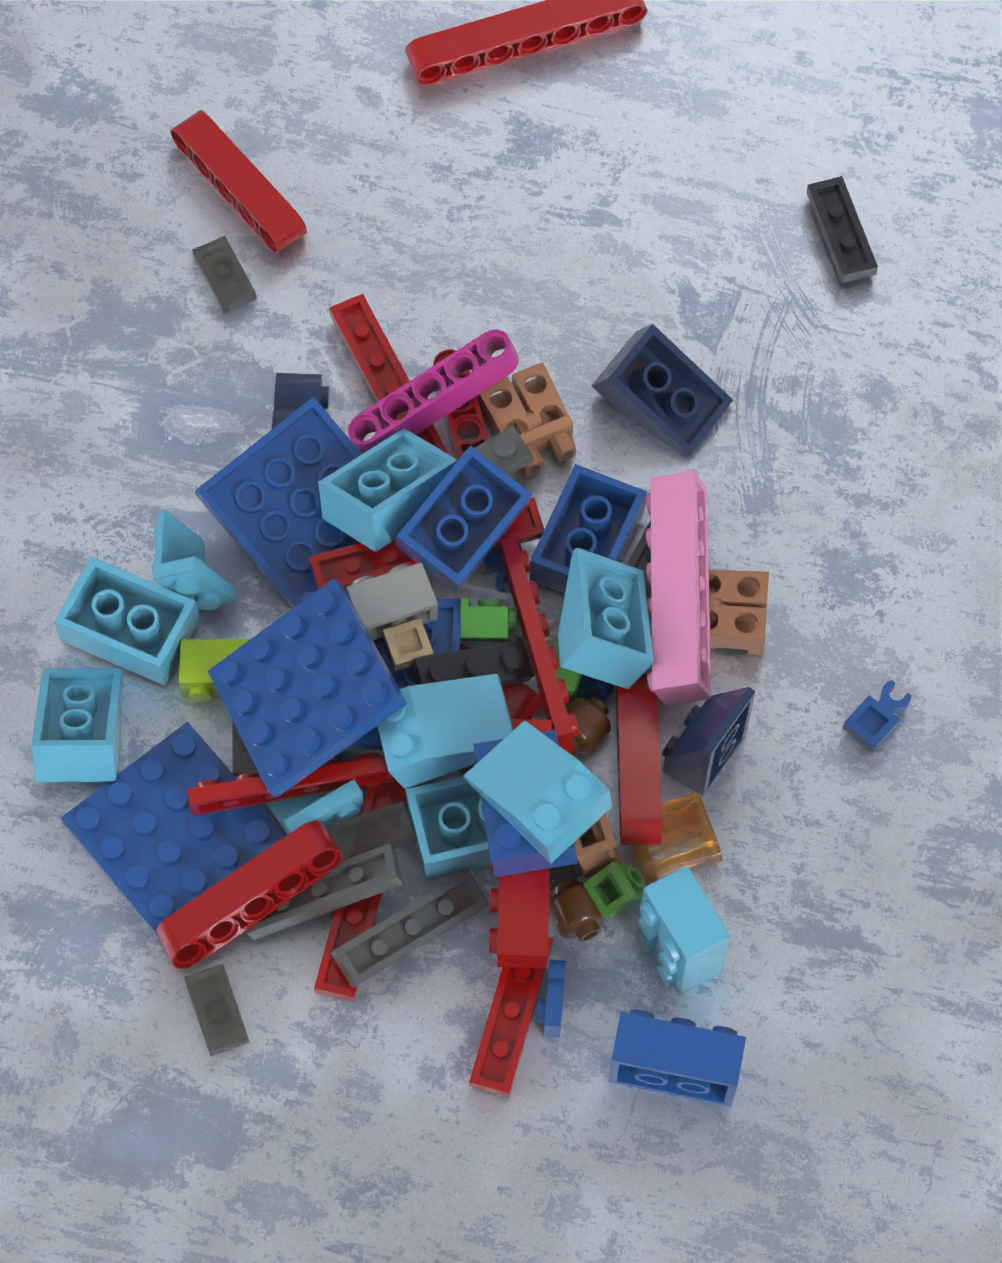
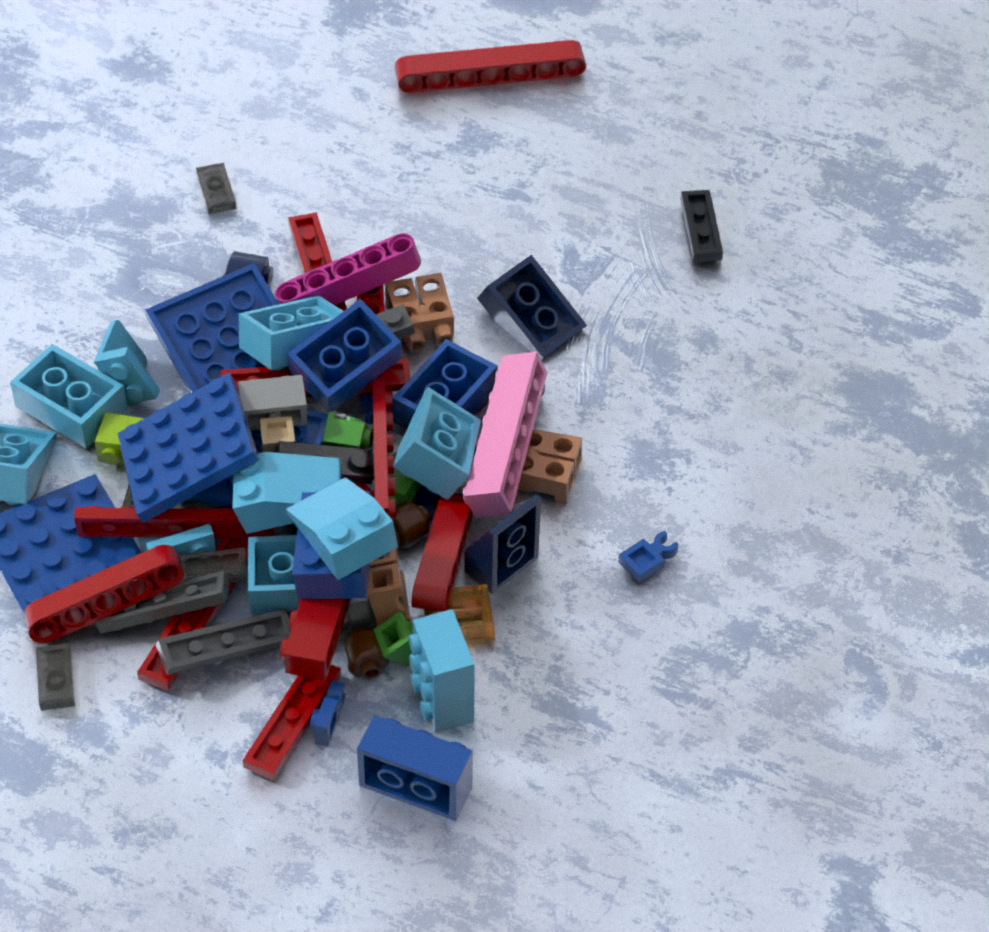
camera: 10 degrees right, 15 degrees down
red beam [170,110,307,254] -> none

